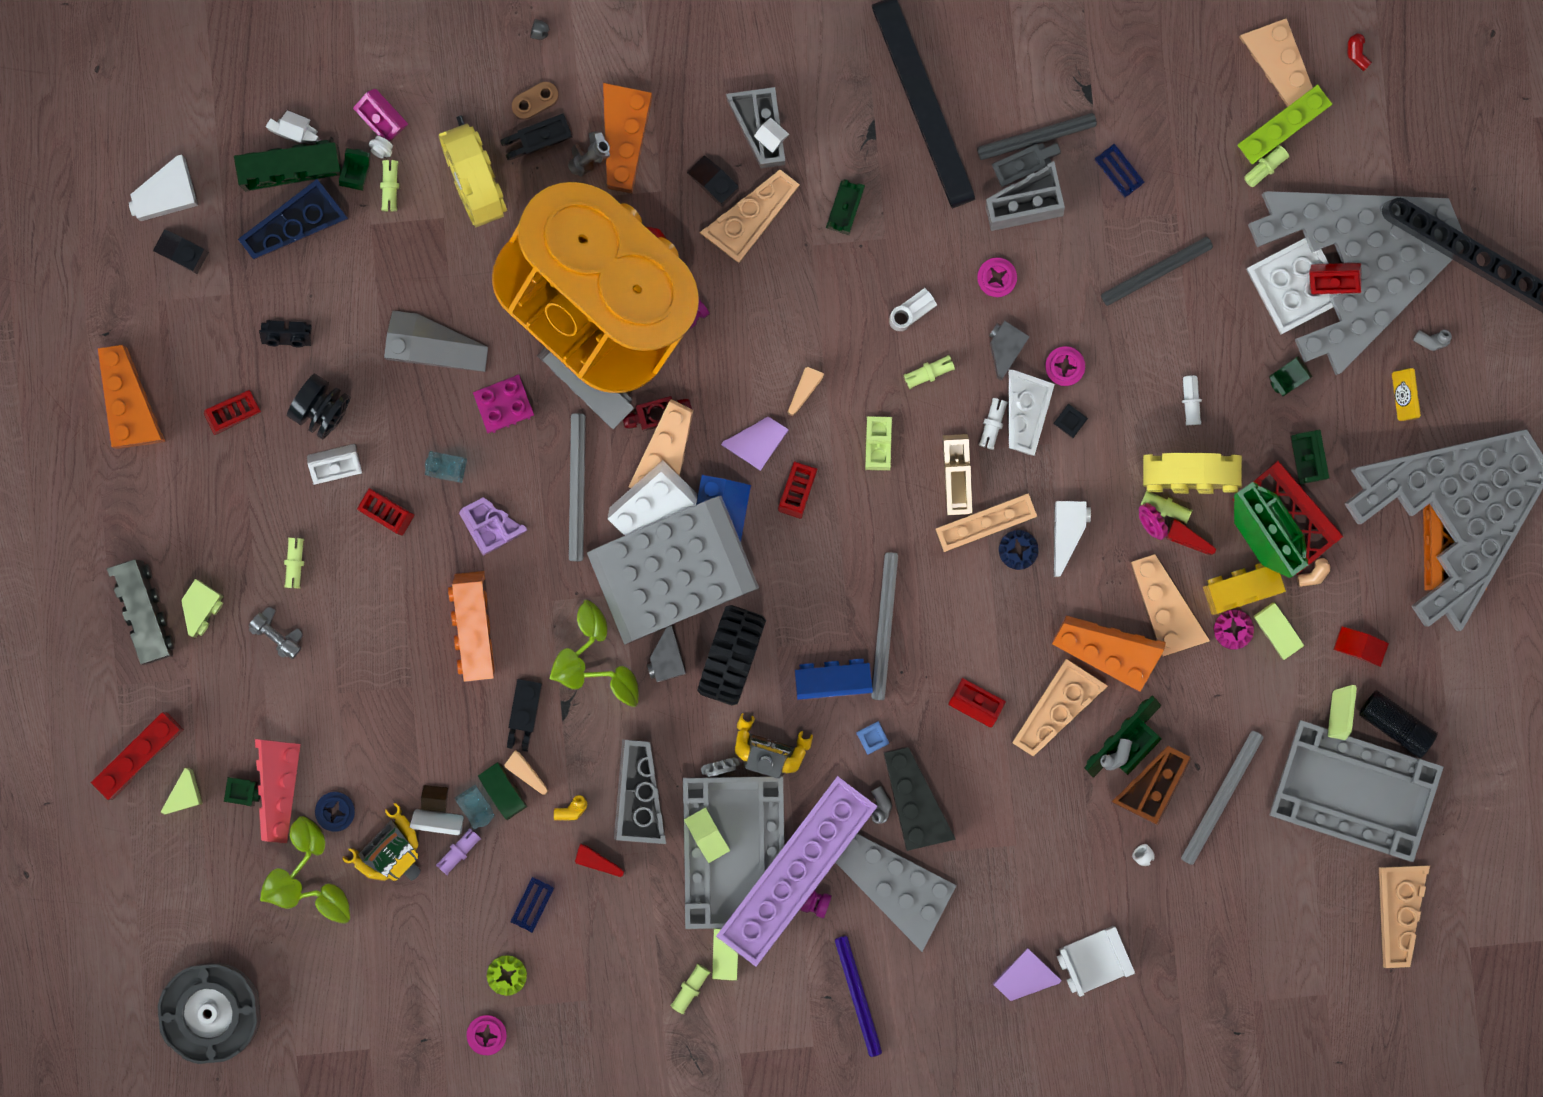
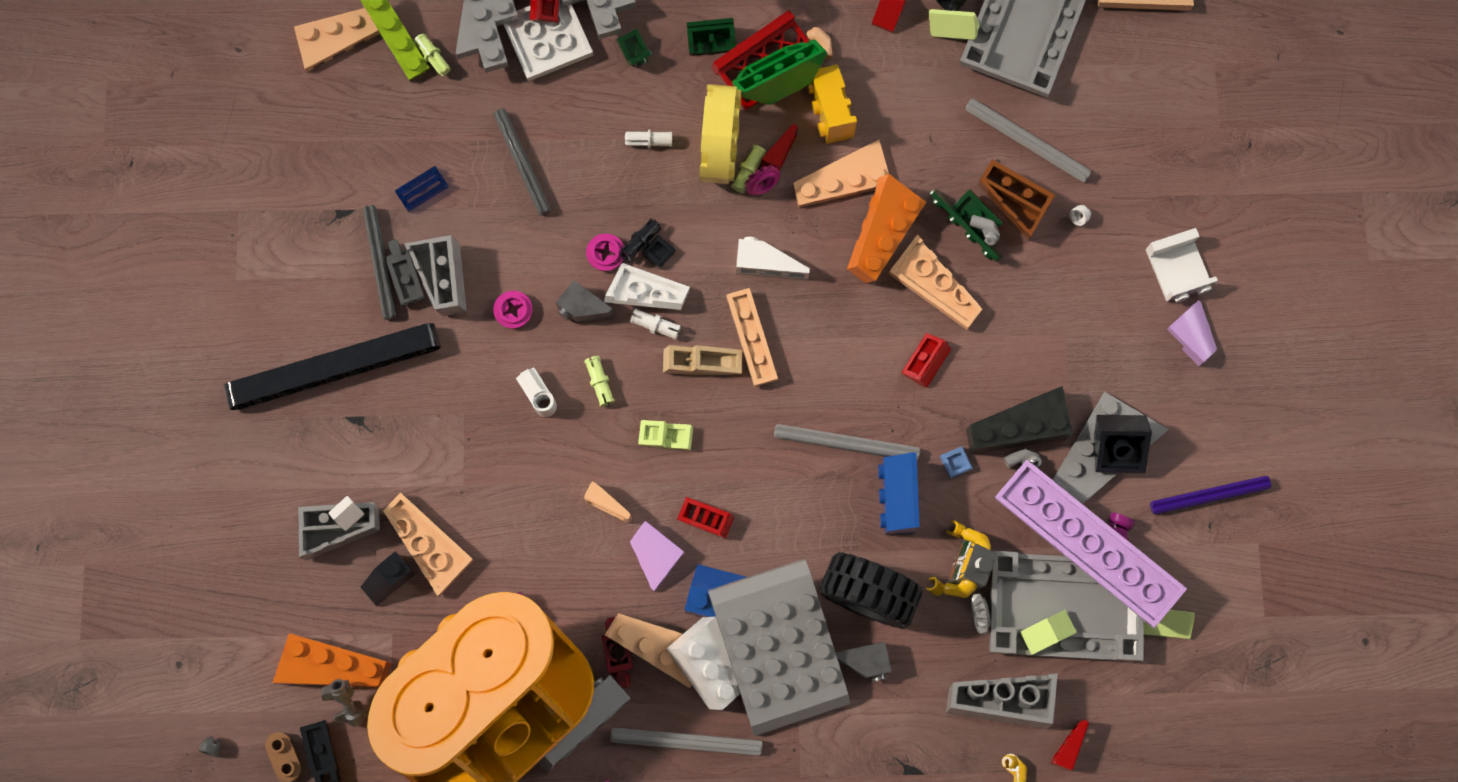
camera: 90 degrees left, 10 degrees down
lime plant [550,600,639,707] -> none
yellowish green pin [670,964,711,1014] -> none
dark green hinge [826,179,865,236] -> none
dark blue gear [999,530,1038,570] -> none
dark pink gear [1214,610,1254,649] -> none
yellowish green slope [1253,602,1304,660] -> none
none -> black pin [619,218,661,262]
none -> black slope [1094,415,1152,473]

